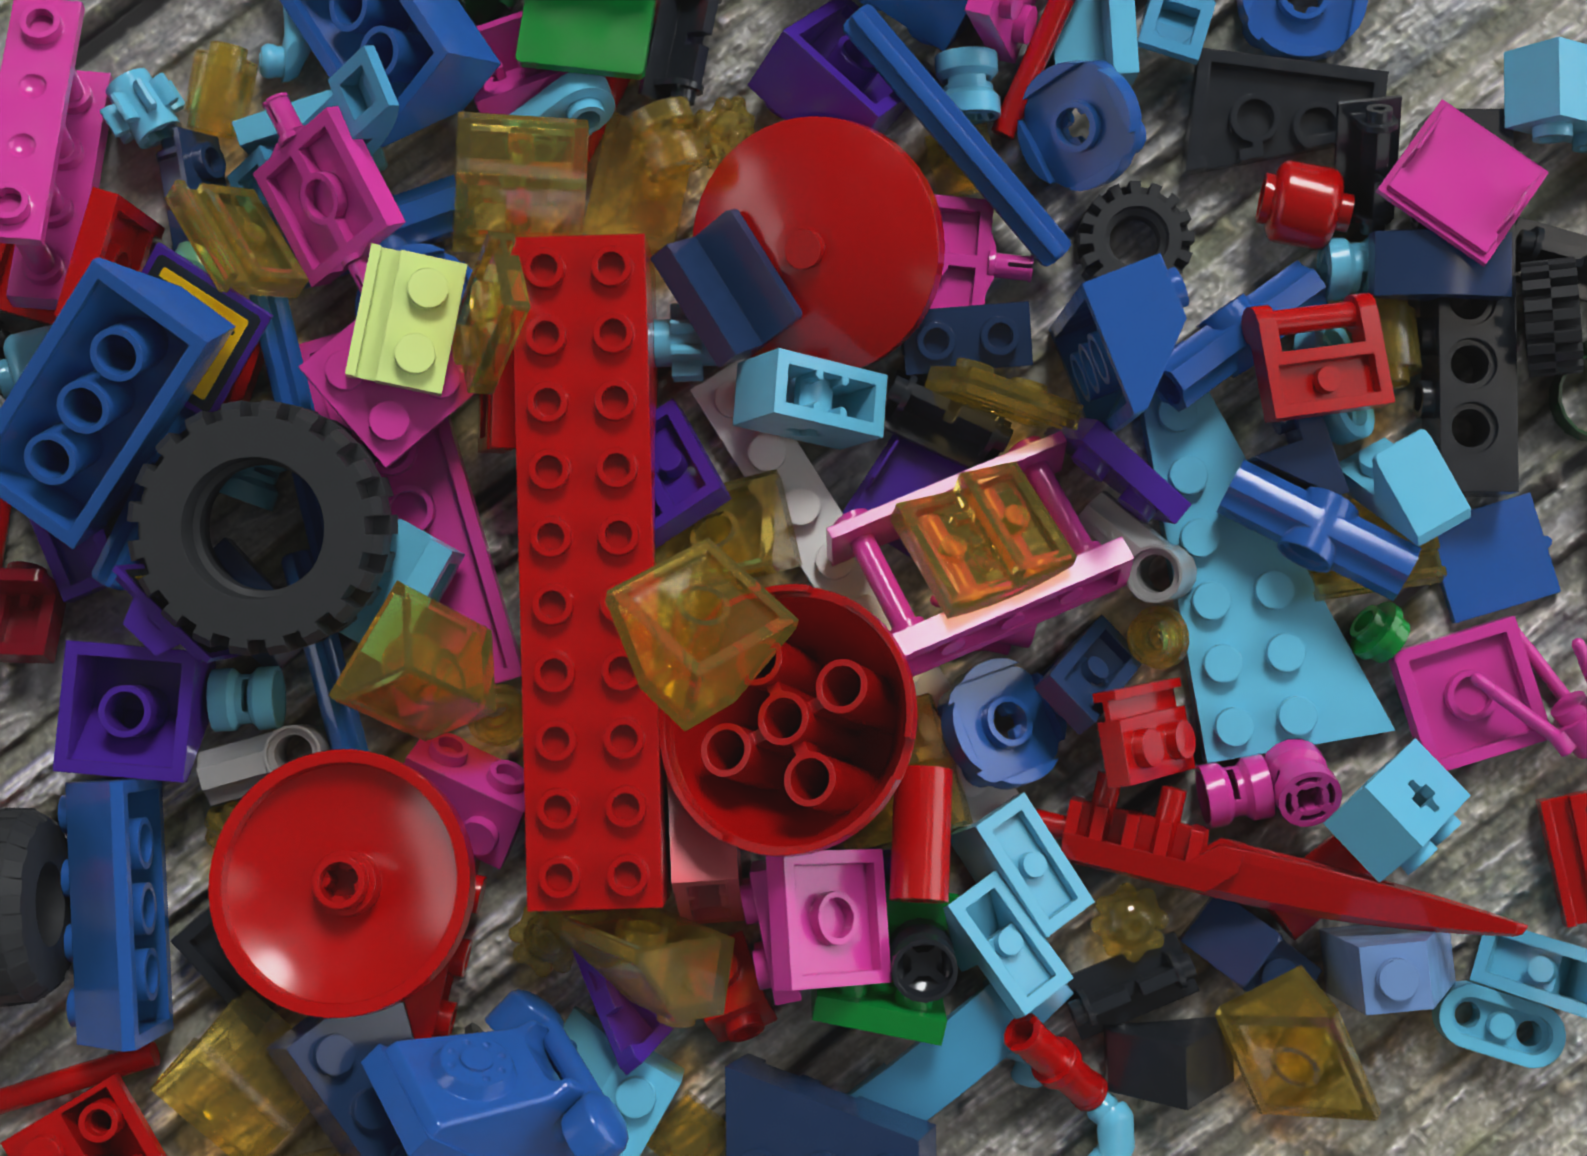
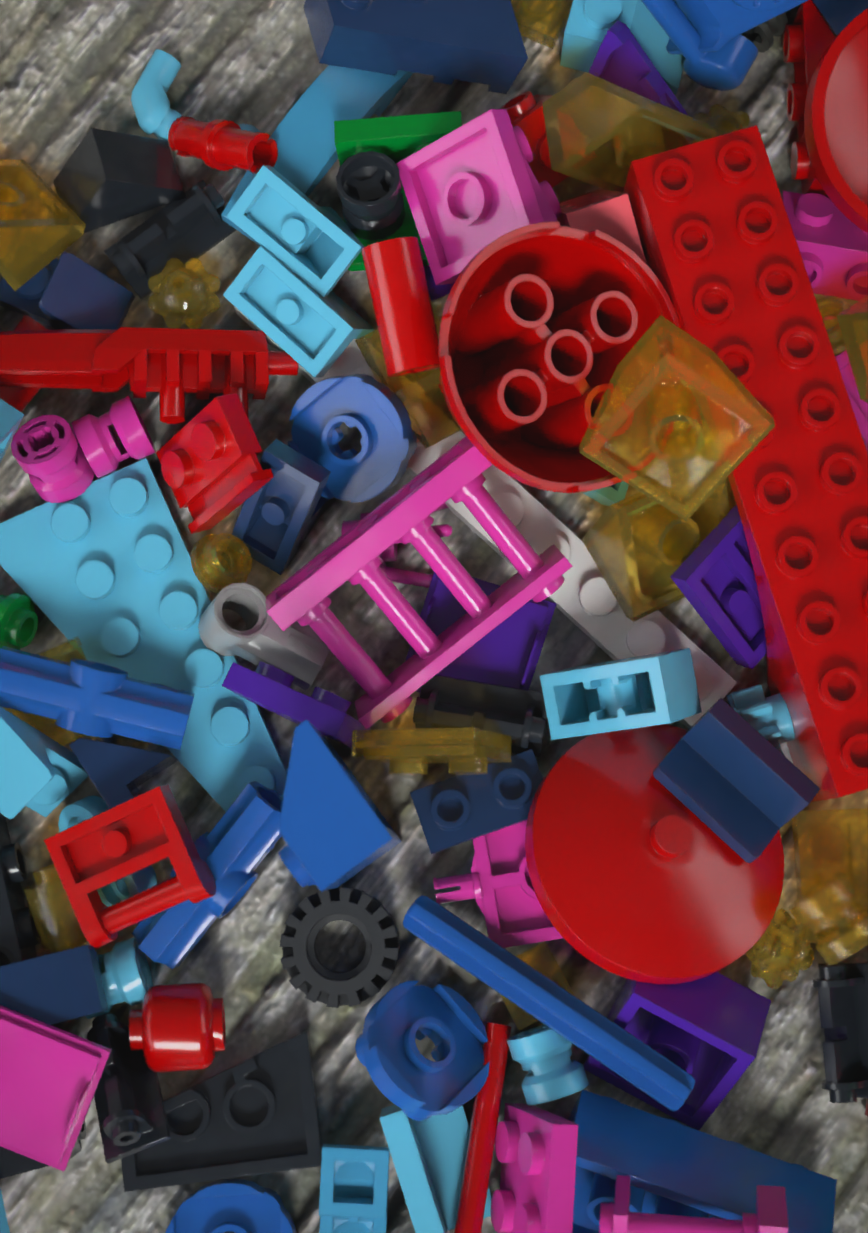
camera: 170 degrees right, 5 degrees down
clear yellow slope [890,461,1077,619] -> none

